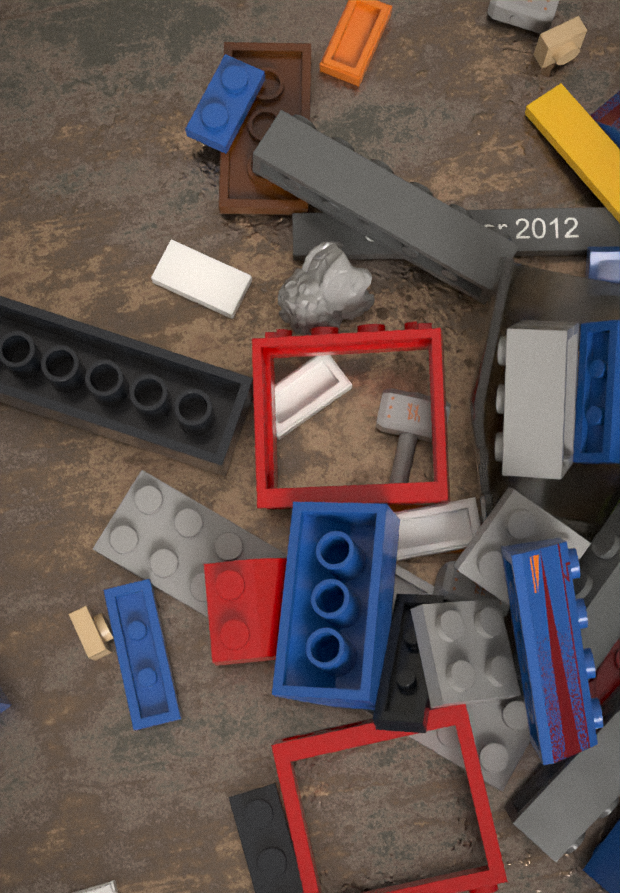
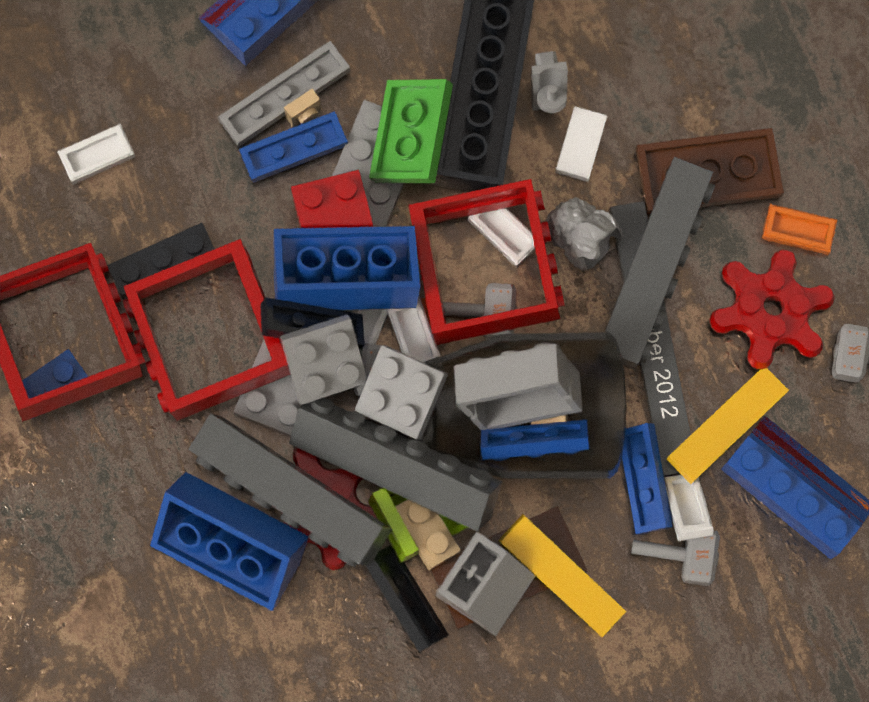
camera: 75 degrees right, 0 degrees up
blue plate [185,54,265,154] -> none
blue slope [501,538,603,765] -> none
tan plate [534,16,587,69] -> none
none -> light grey plate [218,41,350,147]
none -> bright green plate [369,79,453,183]
none -> light grey hips [531,51,568,113]
none -> red plate [709,250,835,369]

